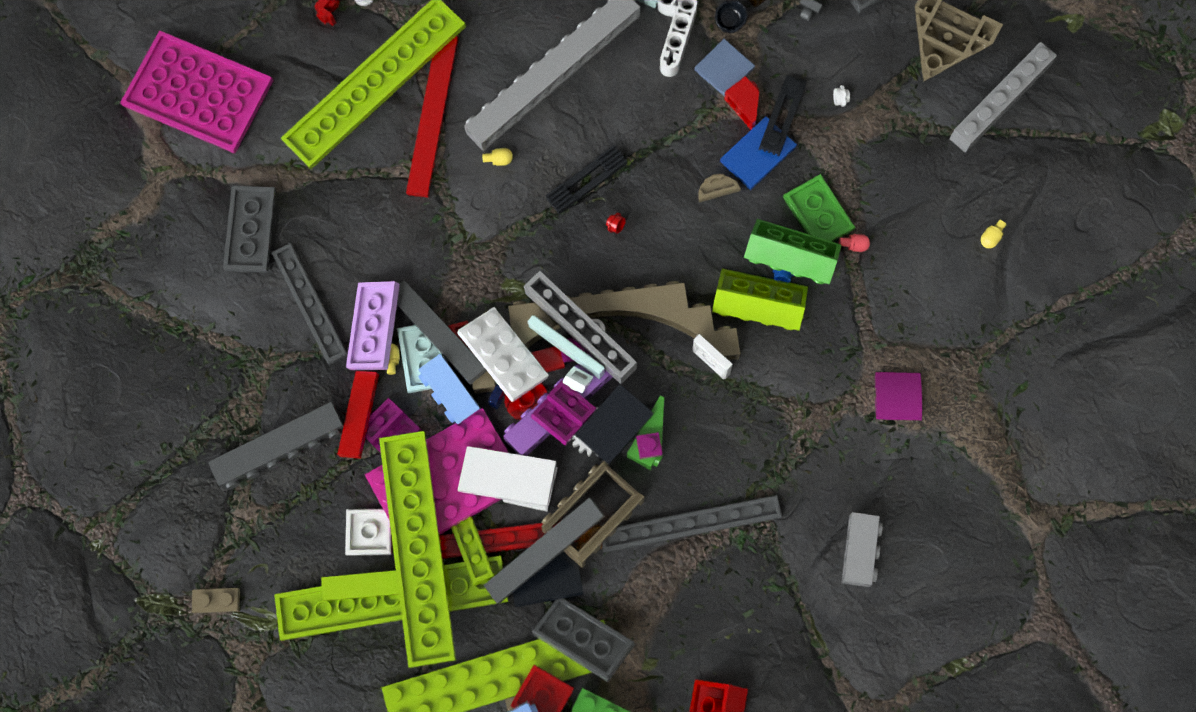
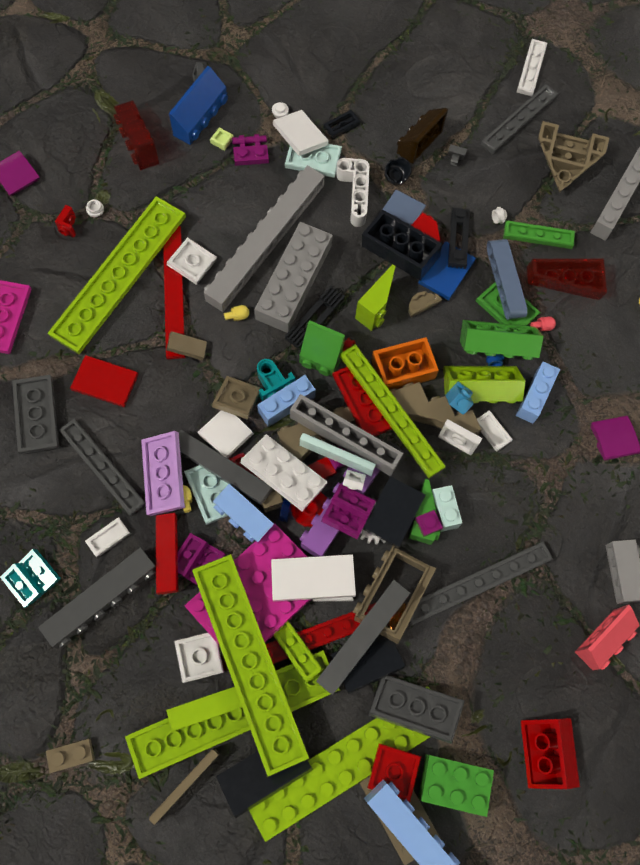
camera: 25 degrees left, 5 degrees down
none -> slope [0,549,61,608]
none -> red tile [70,355,139,407]
none -> white tile [85,517,130,558]
none -> dark tan tile [149,749,220,825]
none -> dark tan tile [166,331,207,360]
none -> white tile [167,237,217,285]
none -> white slope [198,410,254,459]
none -> dark tan tile [212,376,262,420]
none -> black tile [216,751,313,818]
none -> light grey brick [254,222,333,333]
none -> teal pin [257,359,295,401]
none -> light blue brick [257,375,316,427]
none -> bright green slope [299,320,345,377]
none -> red tile [332,367,392,437]
none -> lime tile [340,344,446,478]
none -> lime slope [355,264,395,331]
none -> black brick [362,210,442,281]
none -> orange brick [371,337,439,390]
none -> light aqua brick [432,485,462,532]
none -> dark azure brick [446,381,474,415]
none -> white tile [477,410,513,452]
none -> sand blue beam [487,239,527,320]
none -> bright green tile [503,220,575,249]
none -> light blue brick [516,361,560,424]
none -> clear red wedge [527,258,607,300]
none -> coral slope [575,605,640,670]

